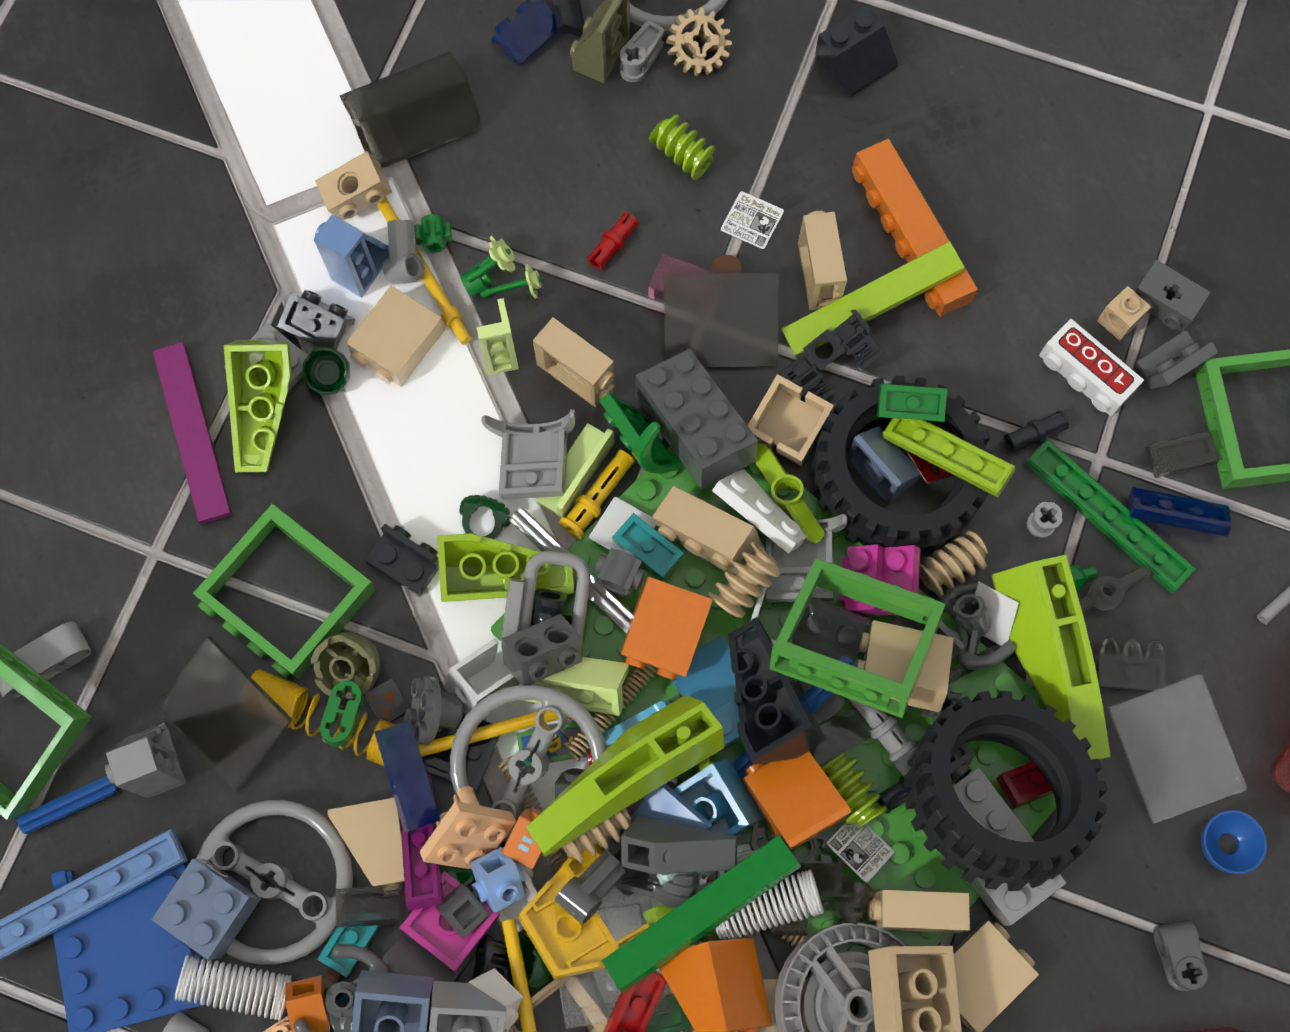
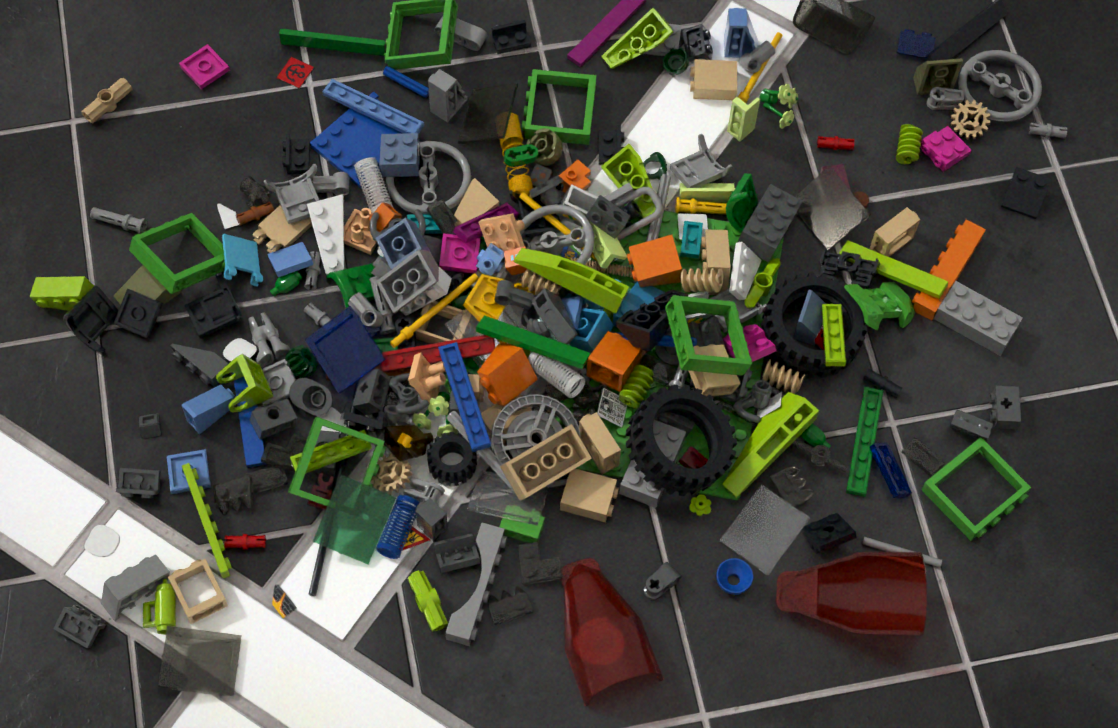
camera: 55 degrees right, 10 degrees down
tan brick [315,151,393,220] -> none
clear blue plate [374,721,440,832] -> none
green gear [414,214,452,253] -> none
dark grey slope [436,884,490,939] -> none
tan window [533,317,616,408] -> none
dark grey connector [594,548,645,598] -> none
sticker [721,191,784,249] -> none
tan piece [748,374,834,467] -> none
green plate [877,384,947,422] -> none
light grey bush [1027,502,1063,538] -> none
white brick [1039,319,1144,417] -> none
tan brick [1097,286,1151,342] -> none
none -> black bracket [491,20,531,54]
none -> orange brick [558,160,591,193]
none -> black piece [802,513,857,554]
none -> bright green piece [844,282,915,331]
none -> dark pink plate [920,126,972,172]
none -> light grey brick [934,281,1023,356]

